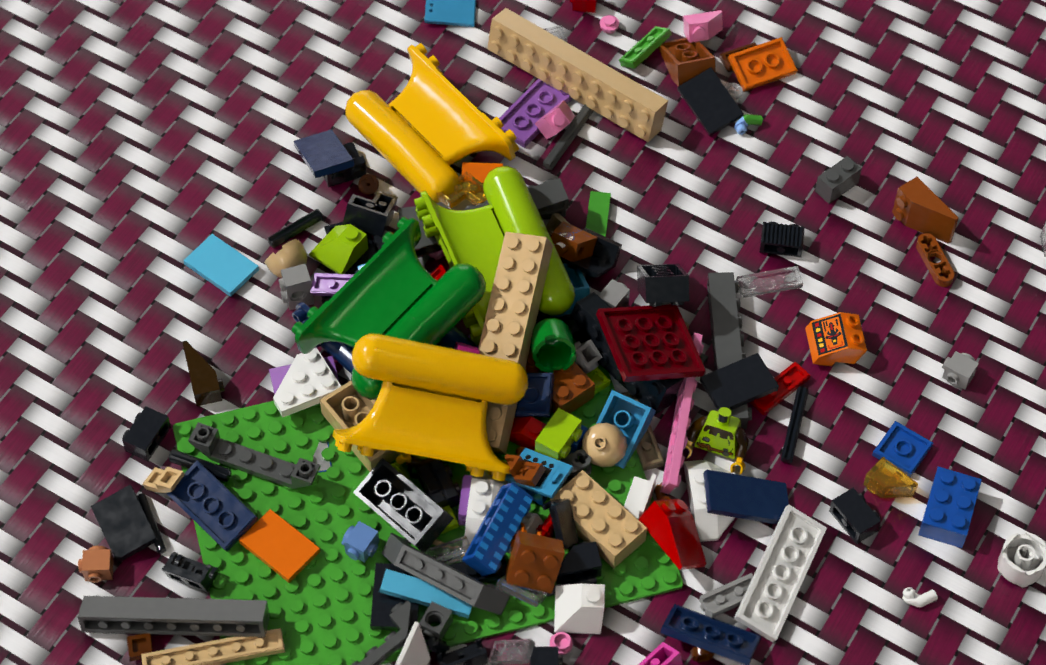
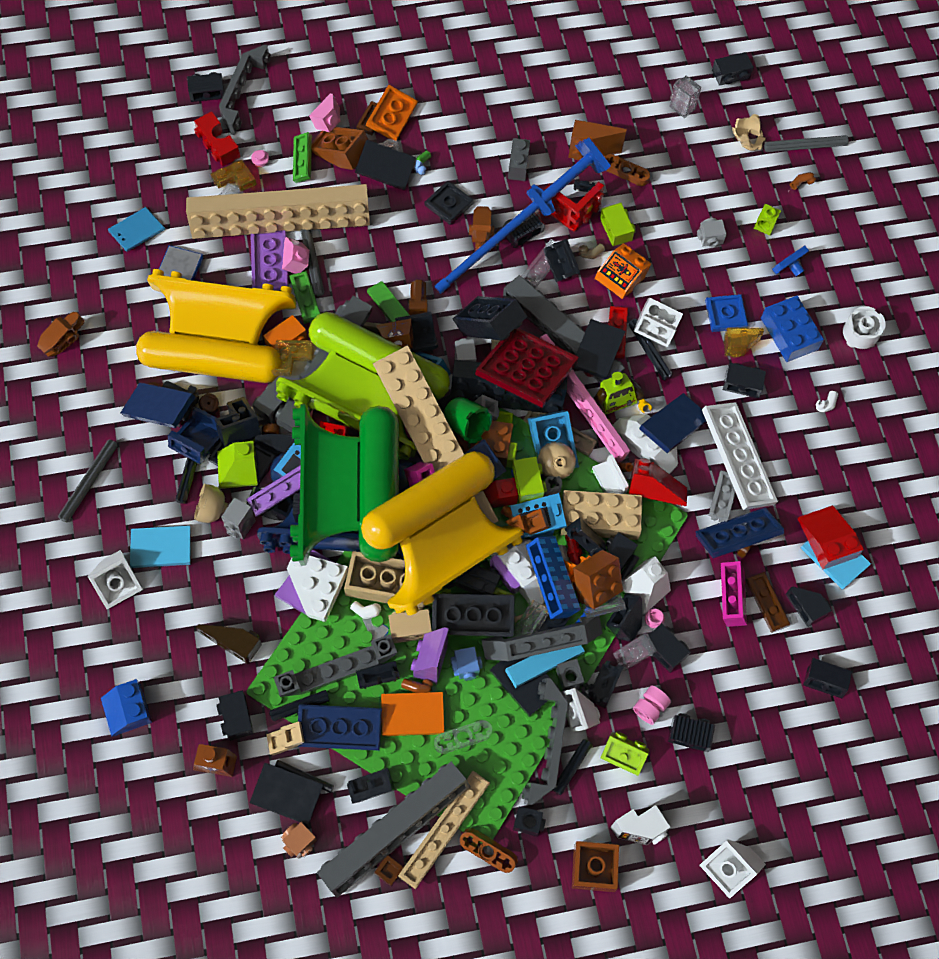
camera: 45 degrees left, 10 degrees up
none -> dark orange hinge [37,312,84,357]
none -> dark grey axle [58,439,117,523]
none -> white slope [88,550,143,609]
none -> blue slope [101,679,152,737]
none -> flat silver tile [159,245,204,281]
none -> dark blue panel [168,407,221,464]
none -> dark orange torso [193,744,237,777]
none -> clear yellow plate [210,160,257,191]
none -> bright green tile [289,271,320,324]
none -> white arm [350,601,381,619]
none -> black hinge [356,661,400,689]
none -> tan brick [388,608,432,643]
none -> dark orange arm [401,678,433,693]
none -> reddish brown piece [409,280,427,315]
none -> medium lavender slope [411,627,448,684]
none -> black tile [424,181,474,225]
none -> blue piece [434,137,611,294]
none -> clear beam [434,720,492,754]
none -> dark orange hinge [469,206,494,250]
none -> lime tile [506,442,518,468]
none -> black hinge [543,239,580,282]
none -> red bracket [544,182,604,232]
none -> black piece [573,180,595,192]
none -> dark tan arm [578,244,605,259]
none -> lime brick [600,203,635,246]
none -> black slope [606,593,642,642]
none -> white piece [634,298,683,347]
none -> lime brick [754,204,781,235]
none -> blue tile [772,245,809,277]

